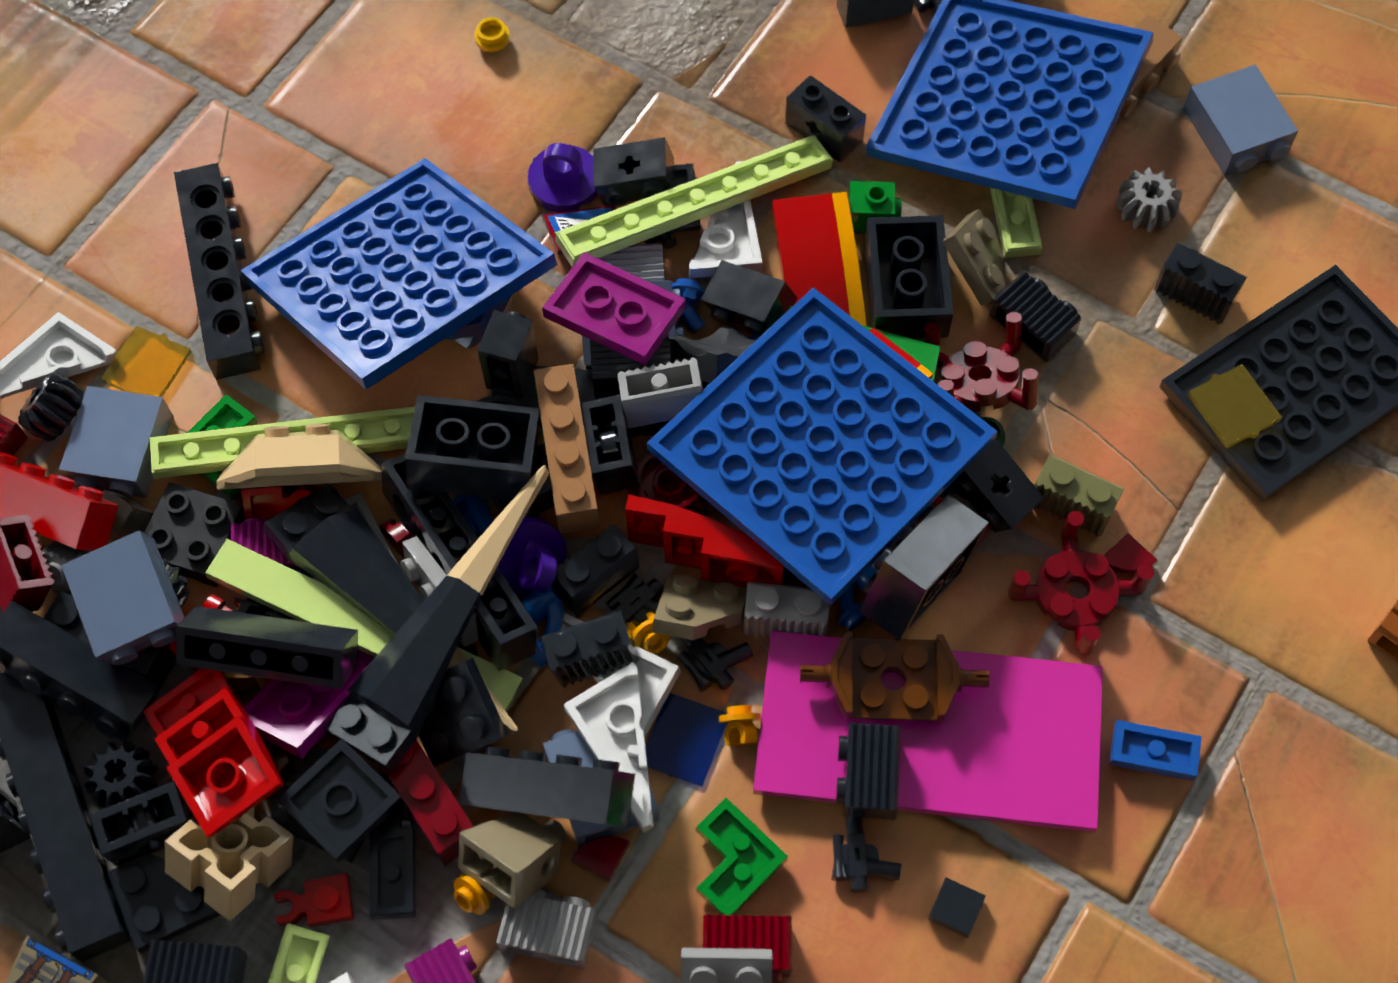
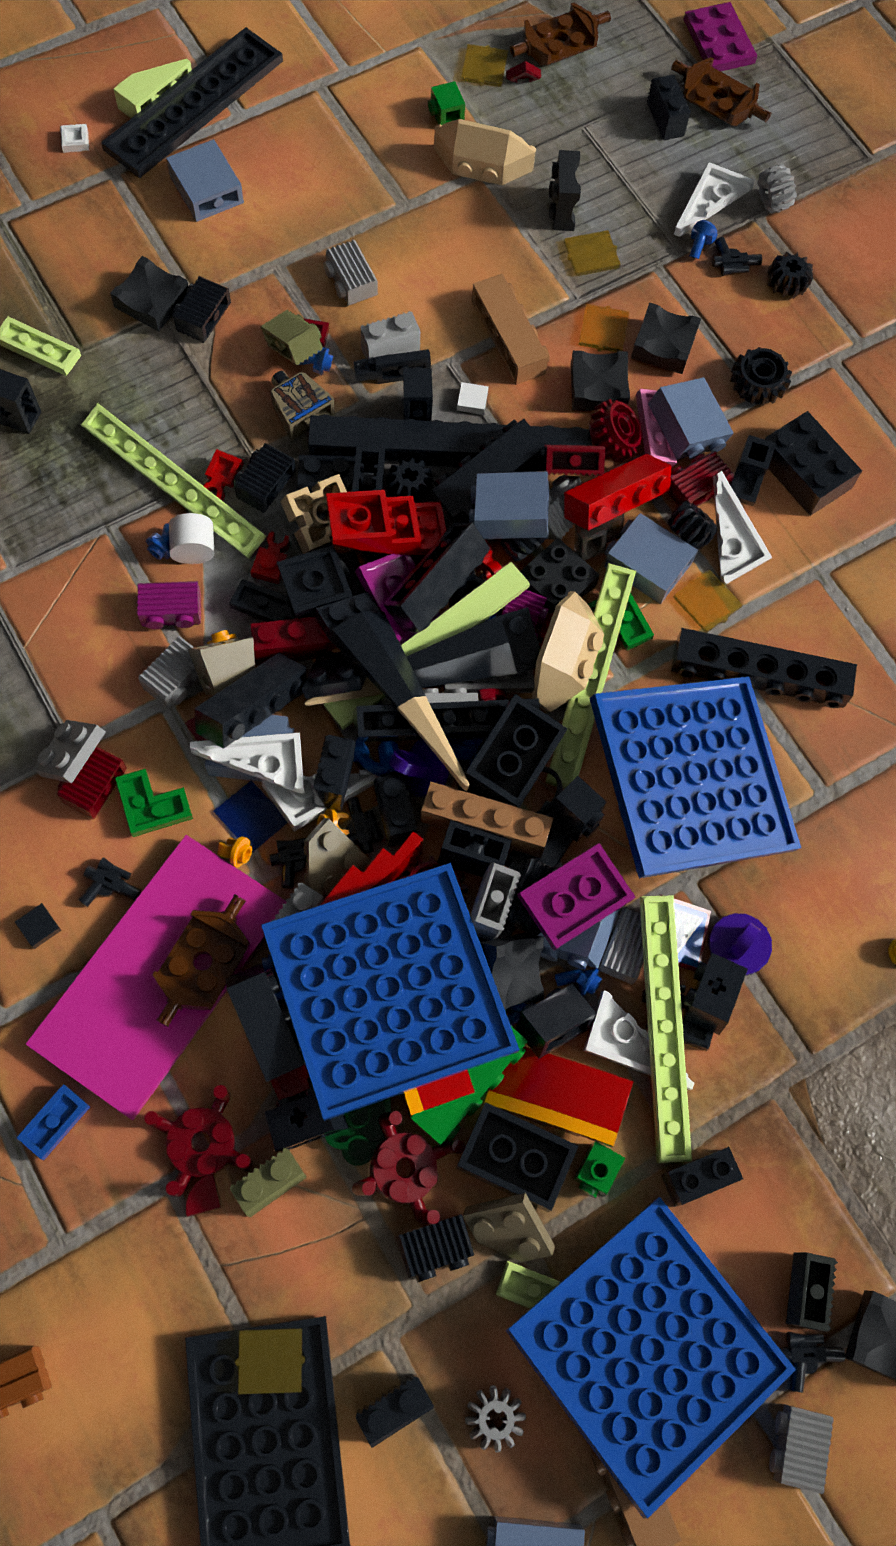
camera: 110 degrees right, 5 degrees up
black brick [835,722,901,820] -> none

